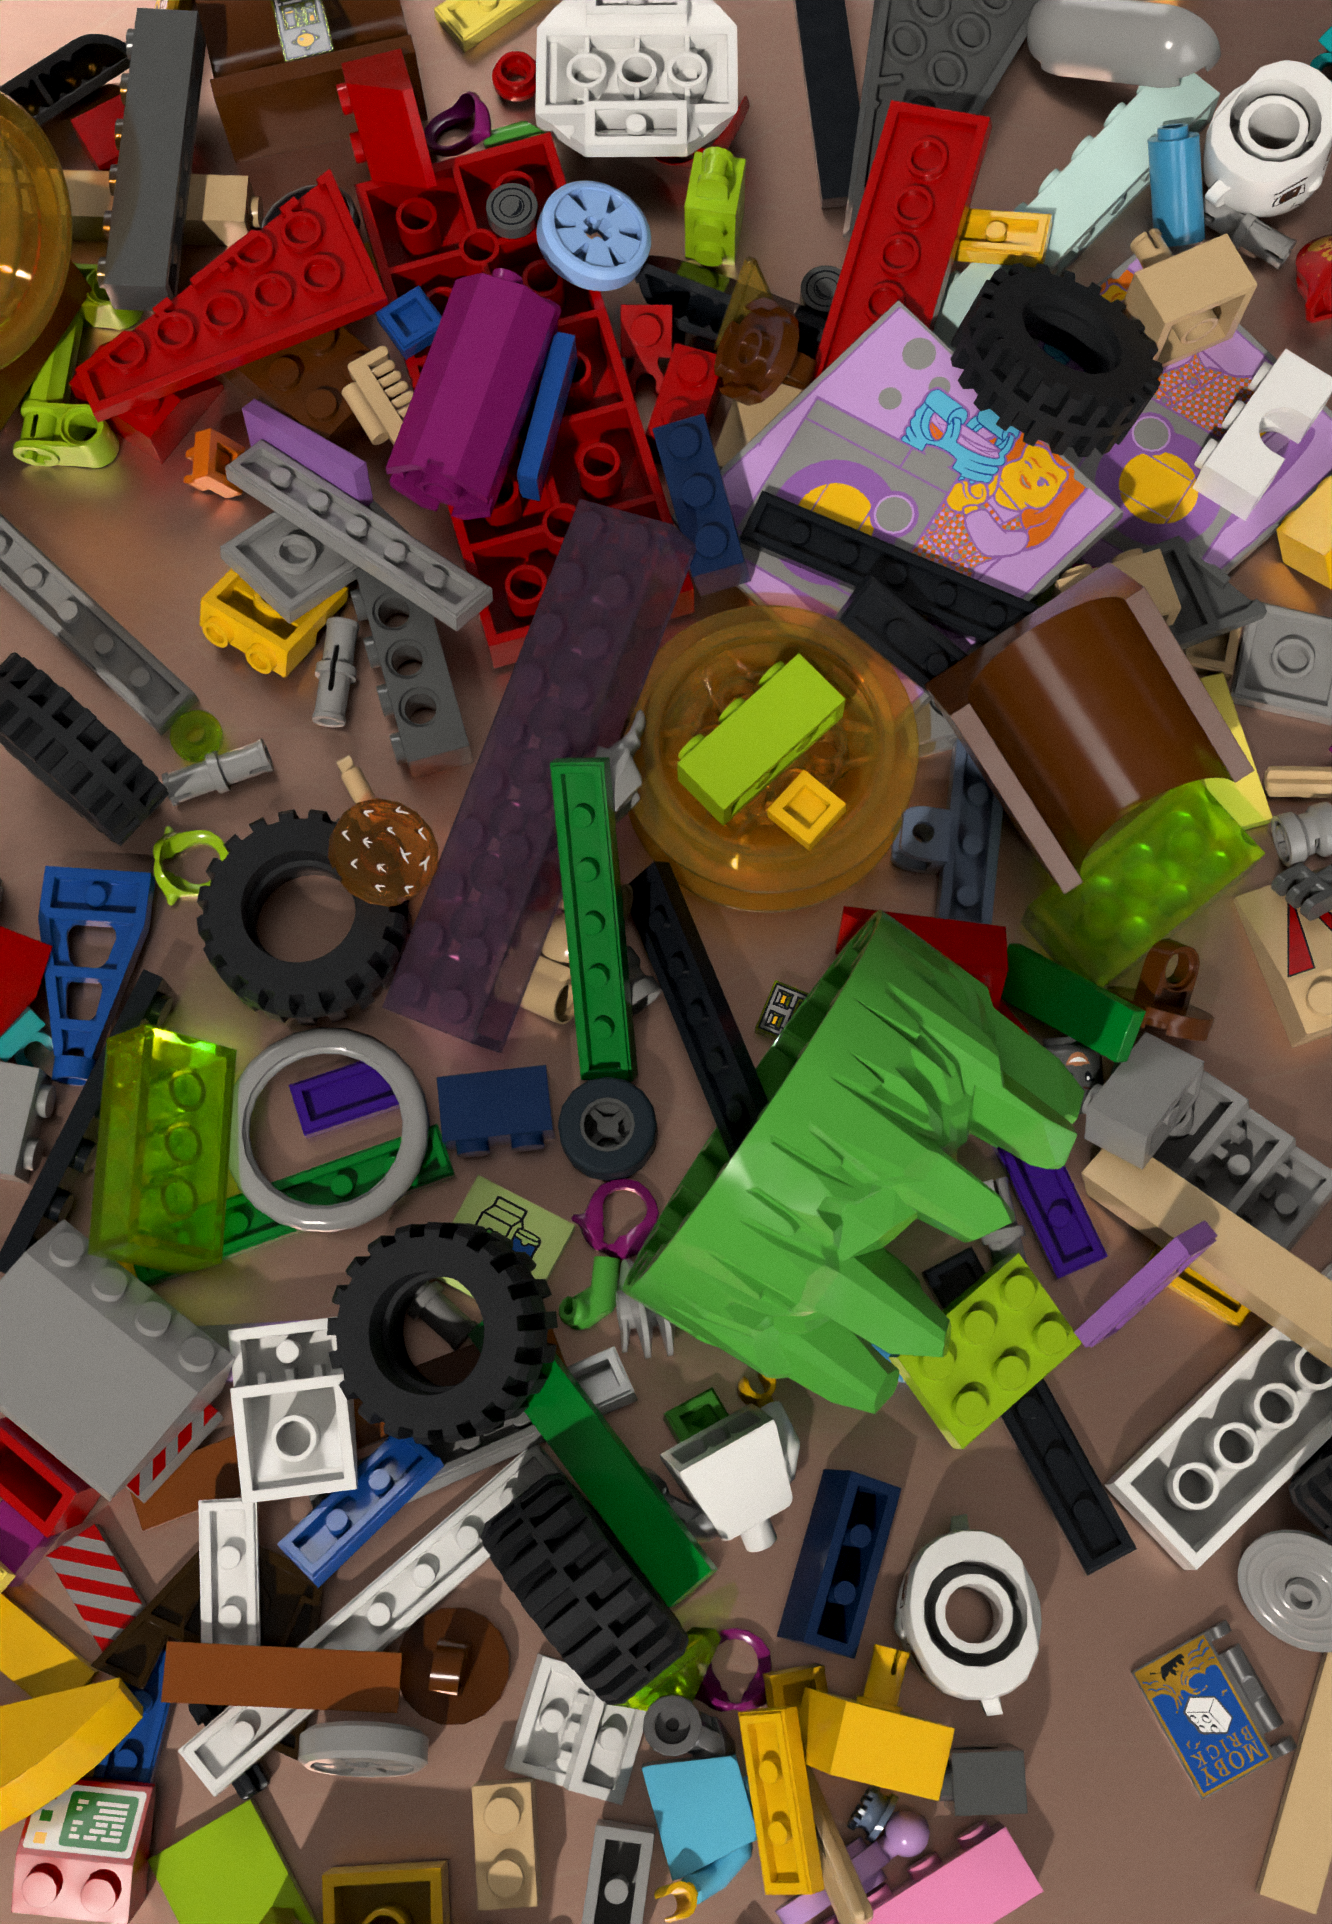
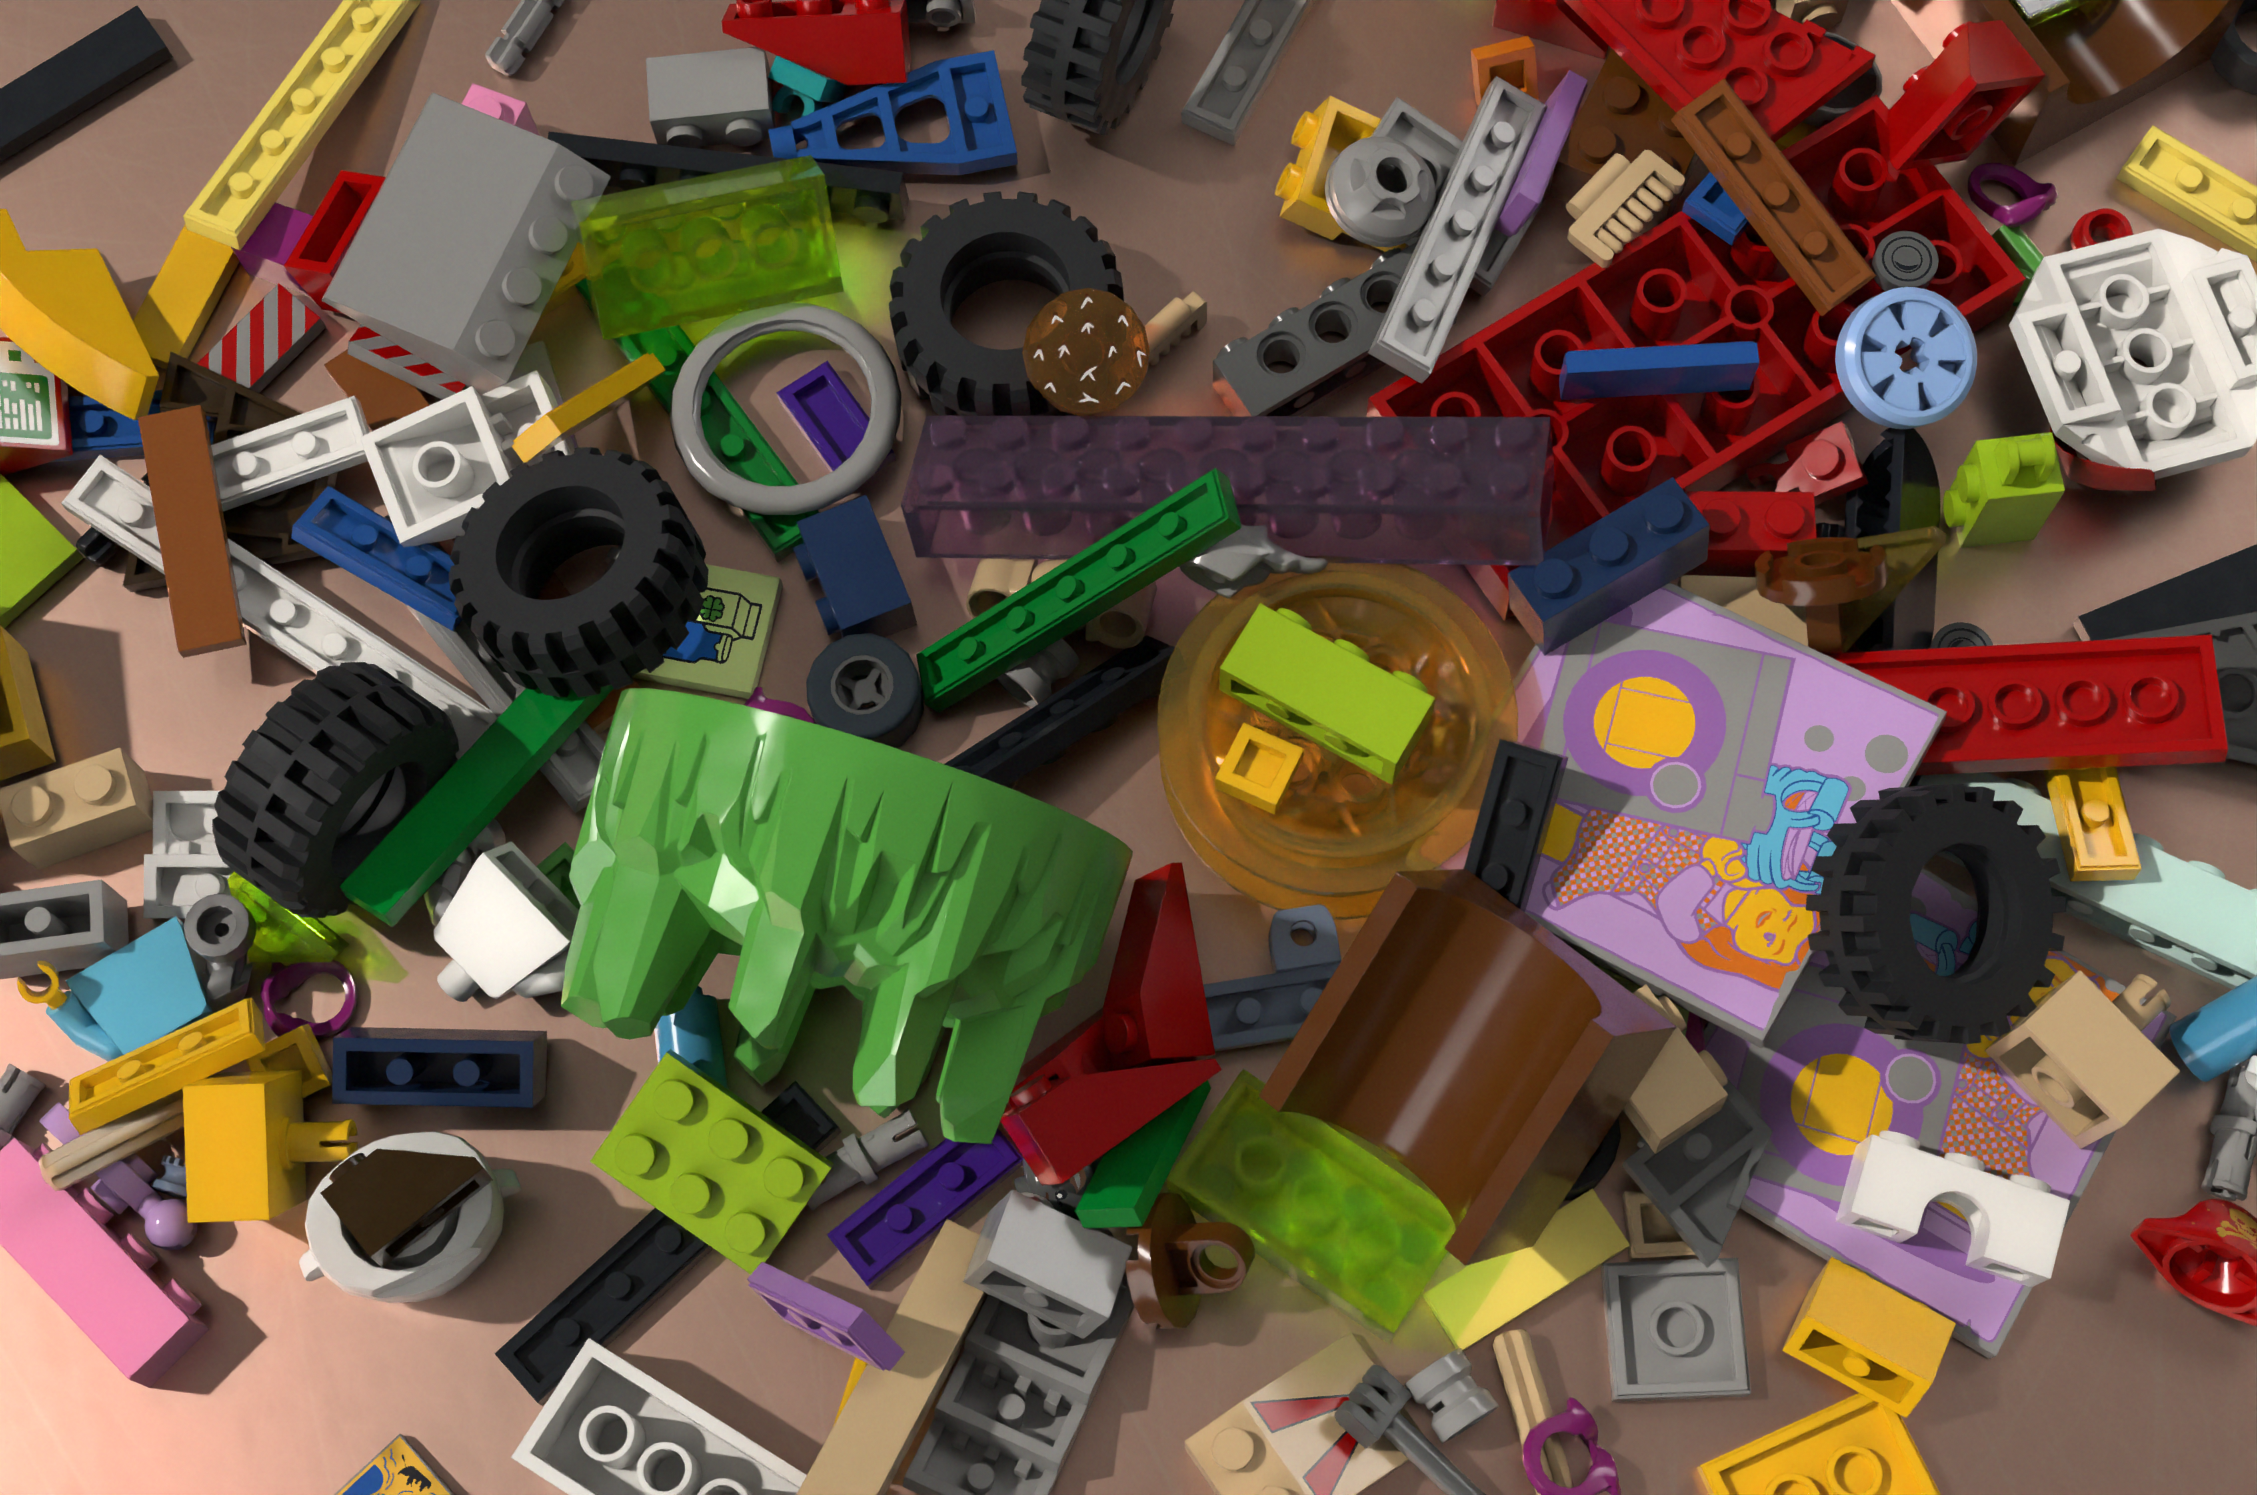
camera: 75 degrees right, 5 degrees down
lime piece [153,826,229,906] -> none
light grey pin [162,738,274,806] -> none
clear neon green plate [170,710,224,763] -> none
light grey wheel [298,1721,429,1777] -> none
light grey pin [312,617,360,728] -> none
magenta brick [386,268,561,520] -> none
reddish brown tile [398,1608,511,1725] -> none
black tile [740,490,1041,645] -> none
dark grey brick [939,1743,1028,1816] -> none
none -> dark brown slope [320,1149,493,1268]
none -> yellow tile [511,353,666,463]
none -> red slope [1000,1058,1222,1186]
none -> light grey piece [1325,136,1436,247]
none -> dark orange tile [1671,79,1876,317]

